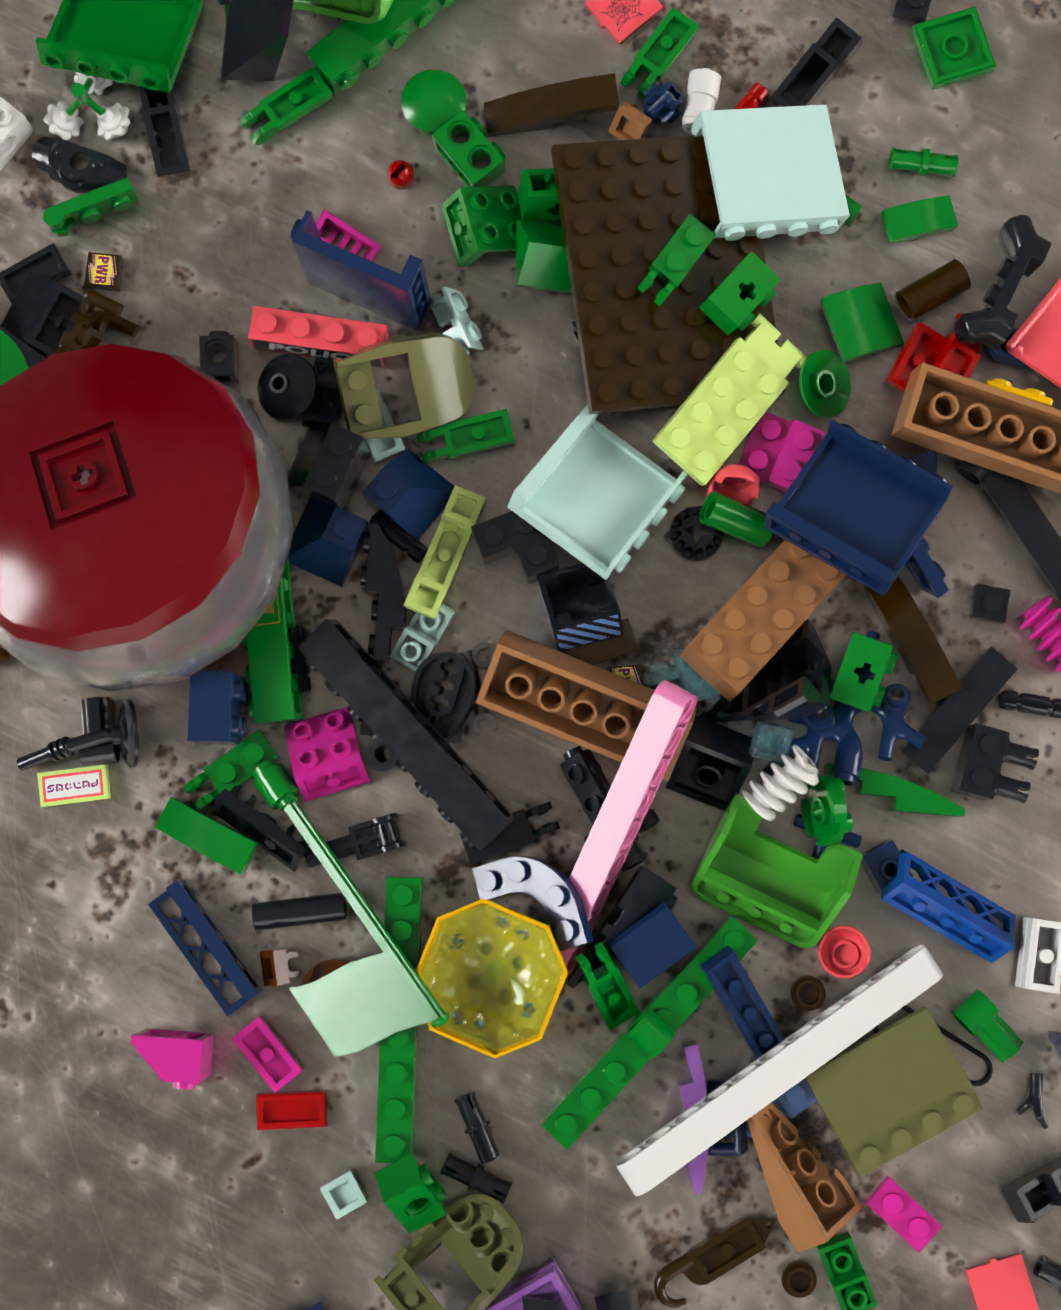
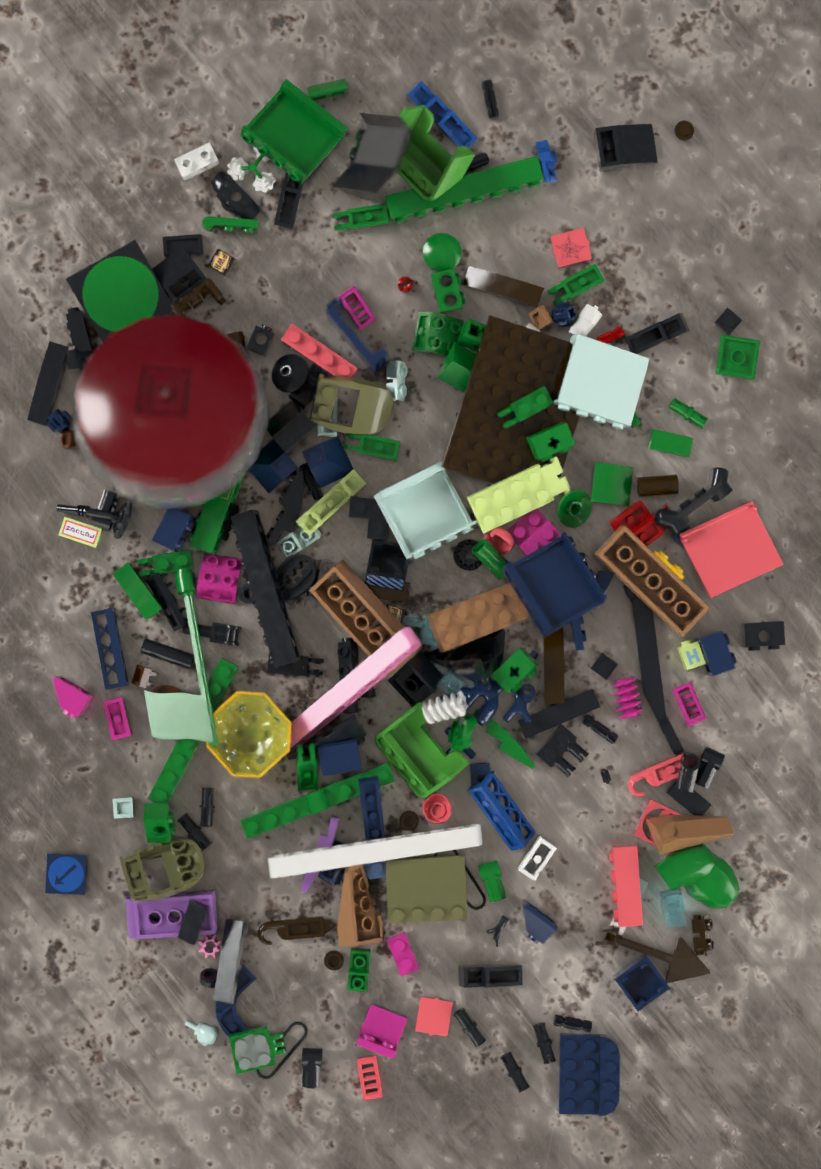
camera: 20 degrees right, 5 degrees up
red tile [256,1090,328,1130] -> none
plate [472,856,594,951] -> none

